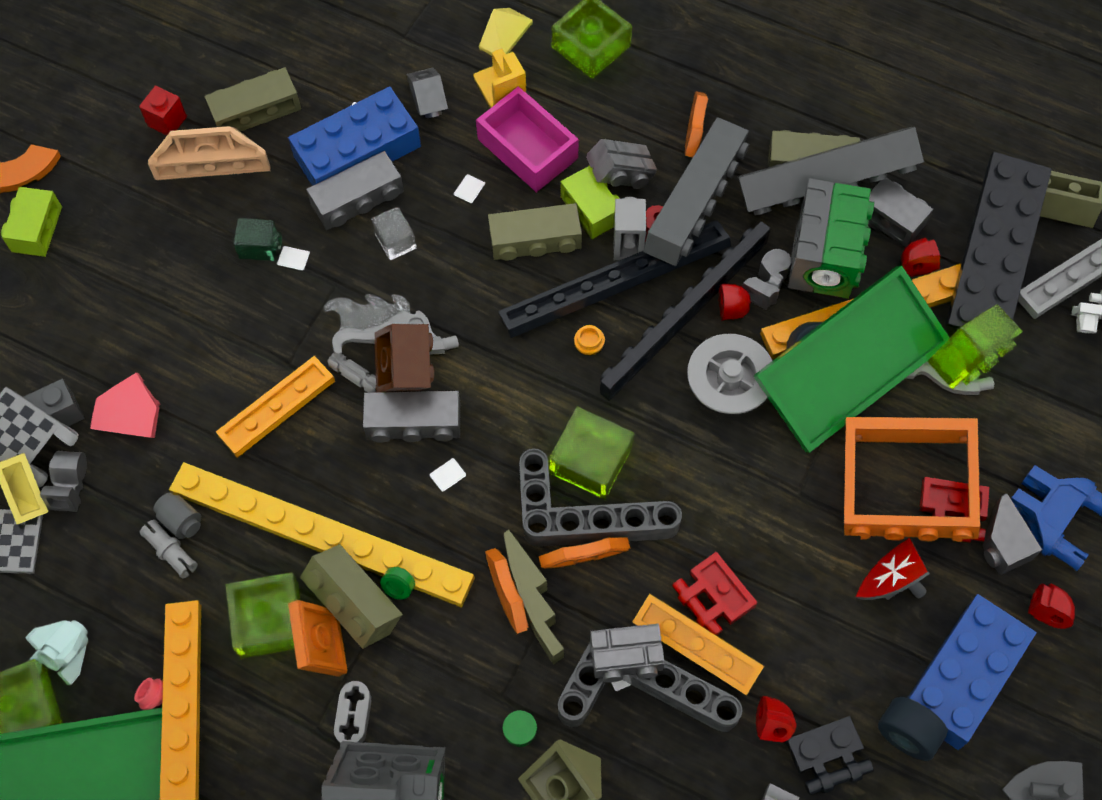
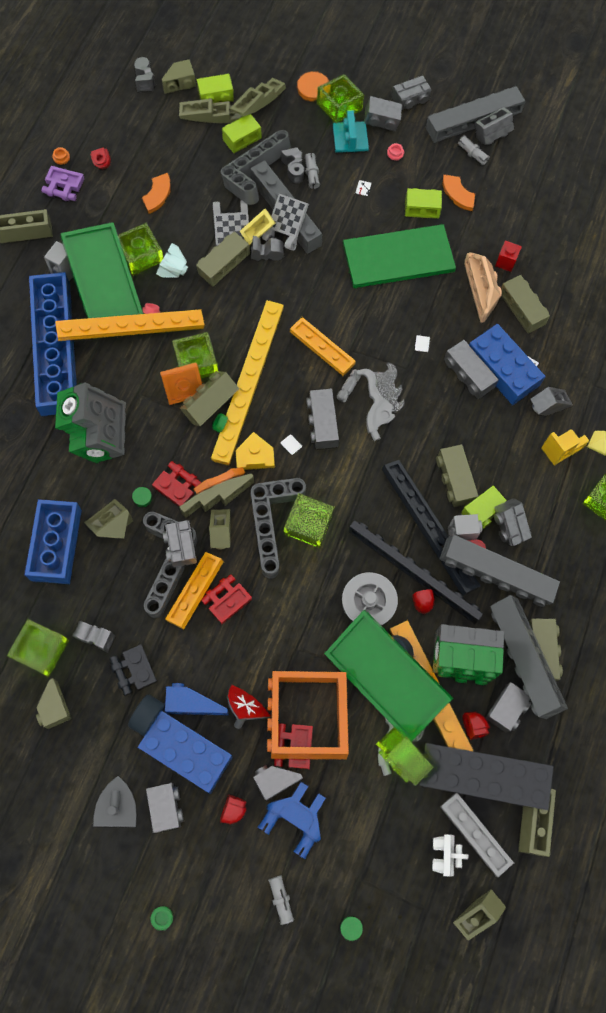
camera: 80 degrees right, 5 degrees up
coral slope [90,373,161,438] -> none
light grey pin [140,520,198,578] -> none
dark grey brick [153,493,201,539] -> none
clear green brick [234,218,282,261] -> none
light grey beam [334,681,371,744] -> none
clear panel [371,207,416,260] -> none
reddish brown brick [375,324,434,393] -> none
white sticker [454,174,485,203] -> none
dark pink piece [476,86,579,193] -> none
orange tile [539,537,630,569] -> none
light orange plate [574,325,605,355] -> none
orange tile [685,91,708,157] -> none
flat silver leg [742,249,791,310] -> none
red piece [756,695,796,742] -> none
none -> flat silver brick [146,783,184,833]
none -> red plate [152,461,202,507]
none -> blue slope [165,683,229,715]
none -> olive brick [196,231,250,287]
none -> olive slope [209,509,231,549]
none -> yellow plate [236,432,275,470]
none -> green tile [343,224,456,288]

